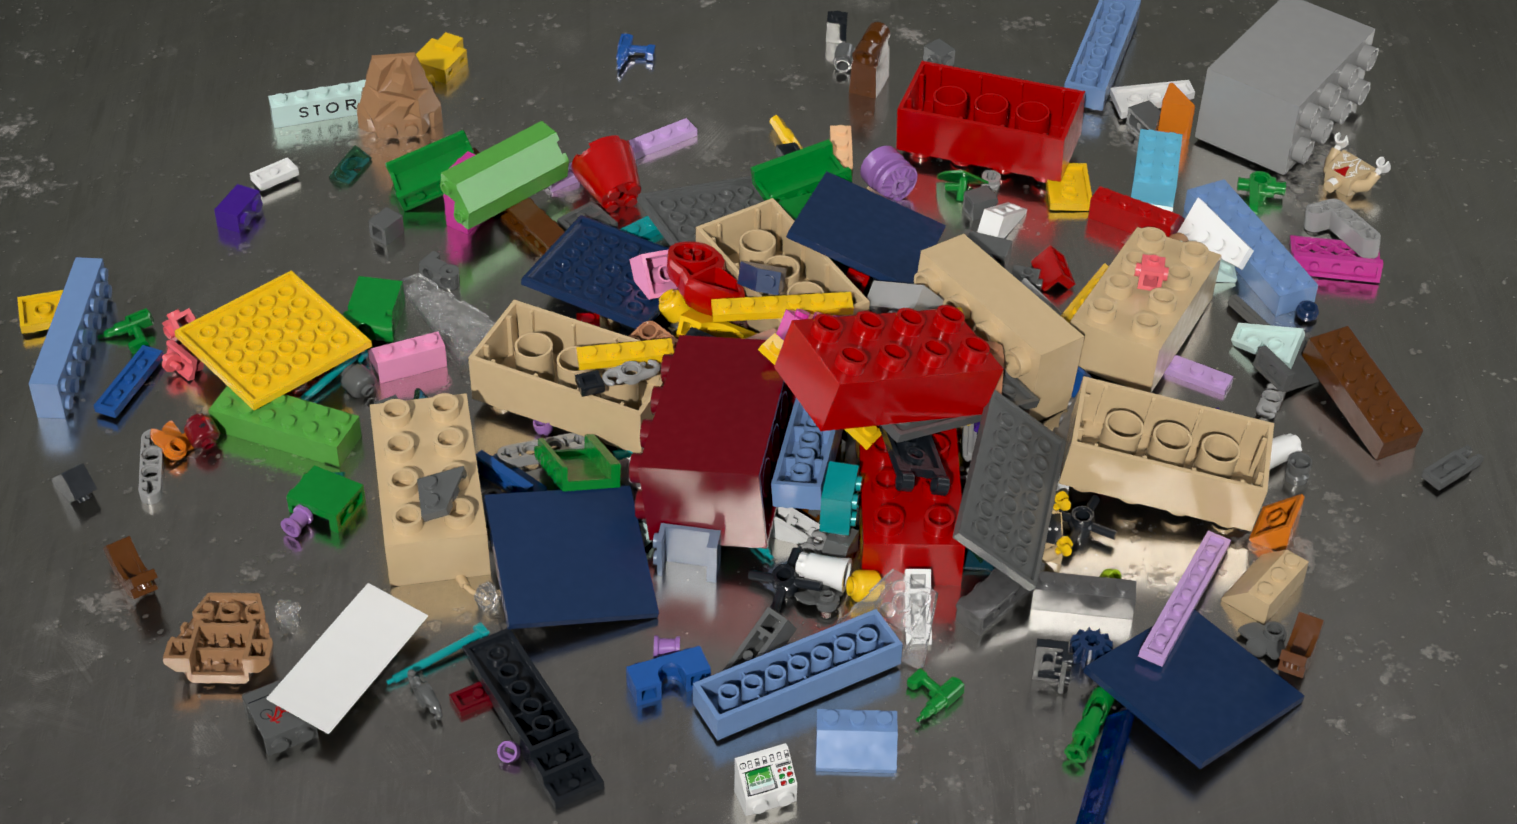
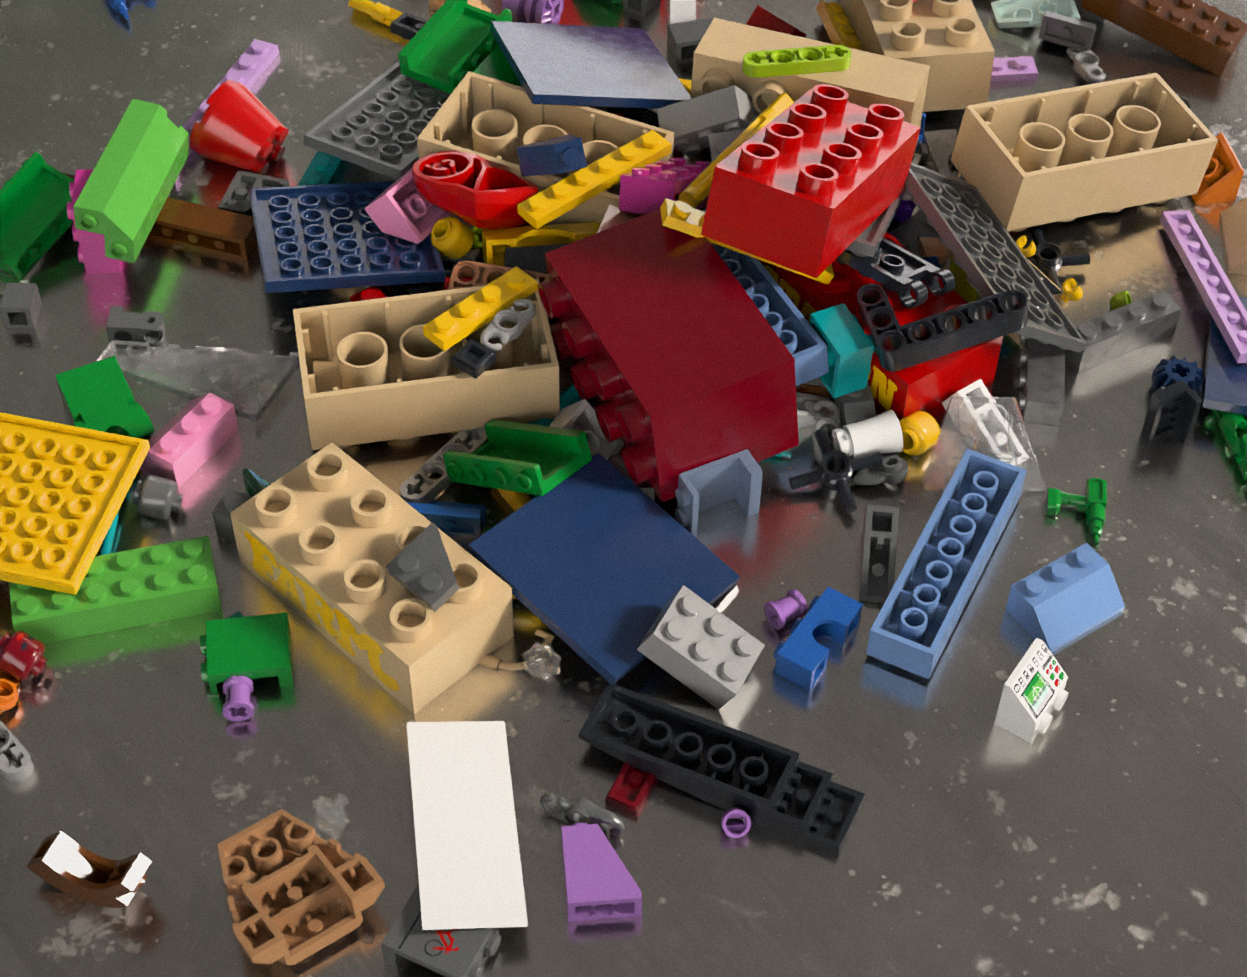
camera: 35 degrees left, 5 degrees up
teal piece [386,622,490,685] -> none
medium lavender hinge [533,420,553,435] -> none
none -> medium lavender slope [561,823,642,922]
none -> light grey brick [636,585,765,710]
none -> lime beam [742,45,852,78]
none -> black beam [857,283,1028,371]

